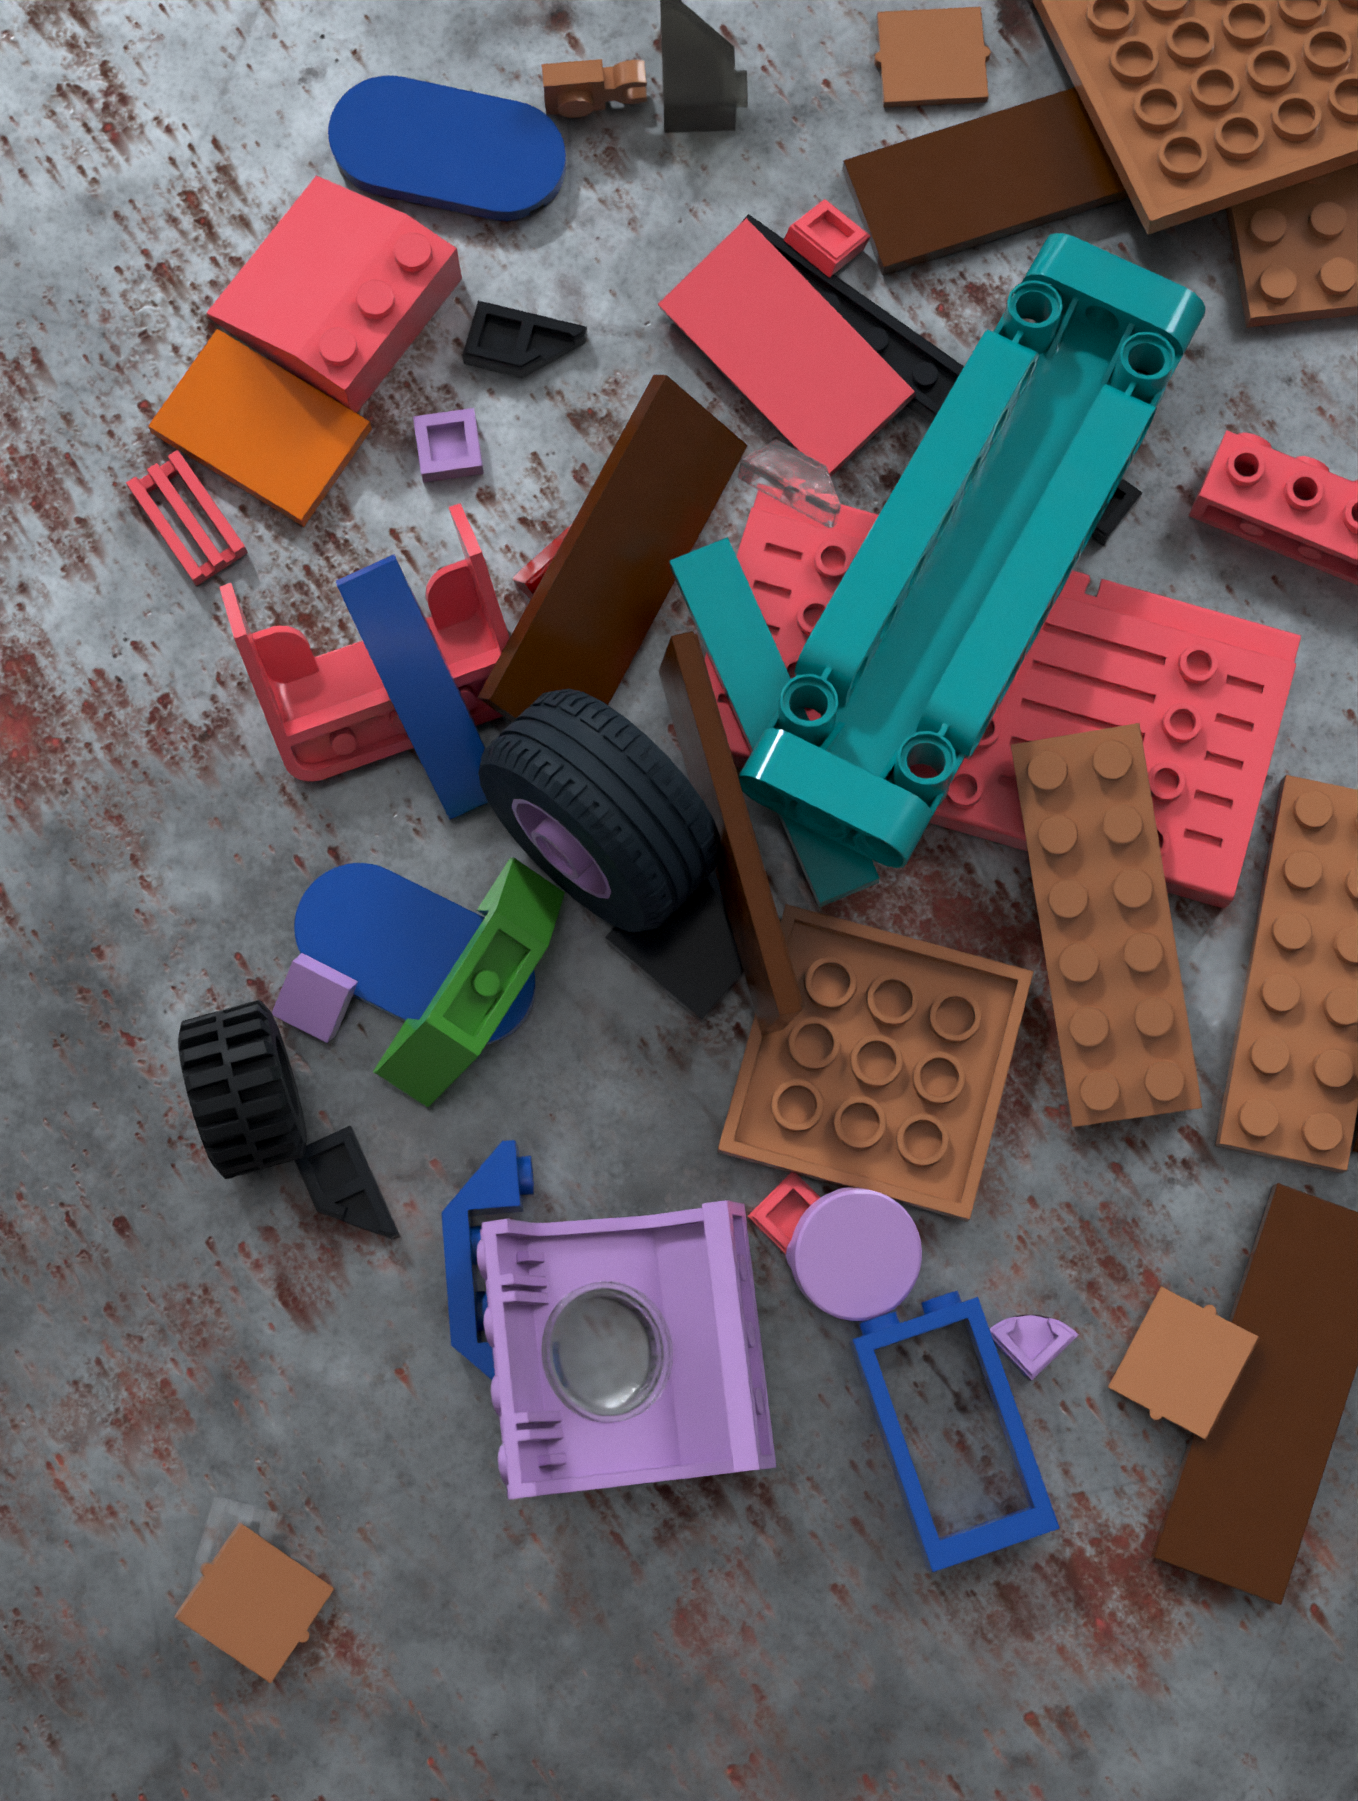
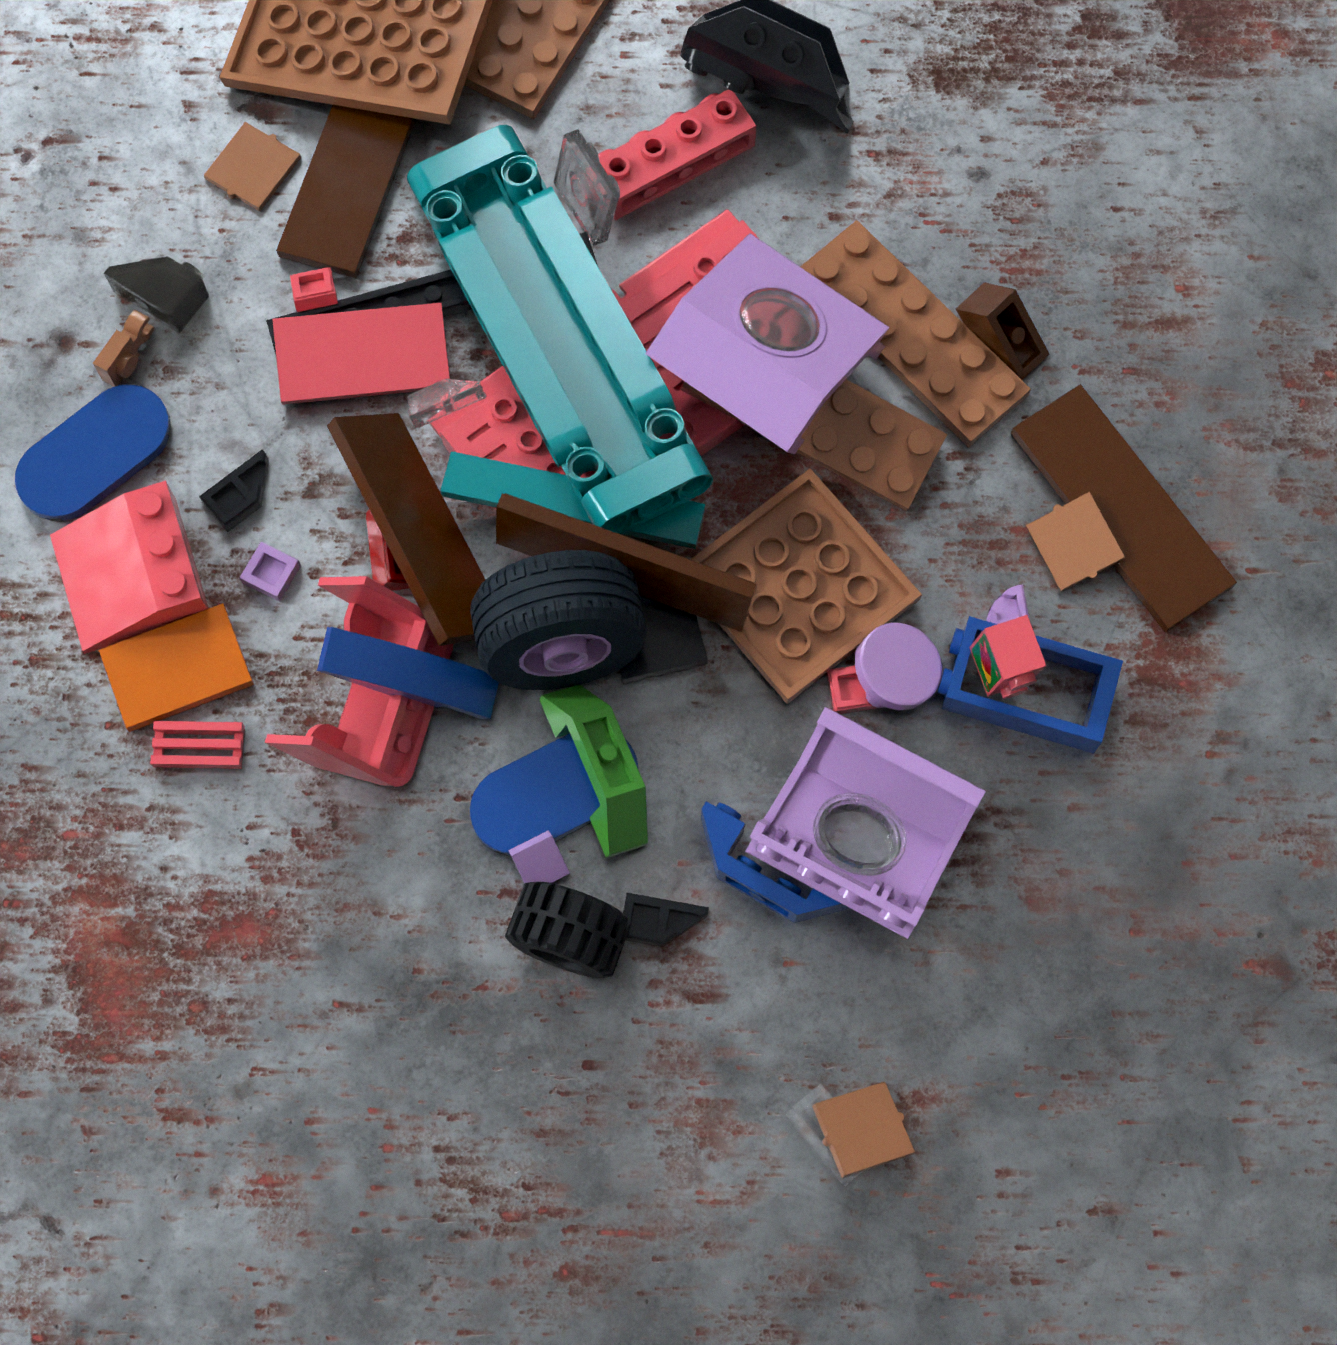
camera: 55 degrees left, 5 degrees down
none -> clear plate [553,129,620,246]
none -> lavender panel [645,233,890,454]
none -> coral brick [969,615,1046,699]

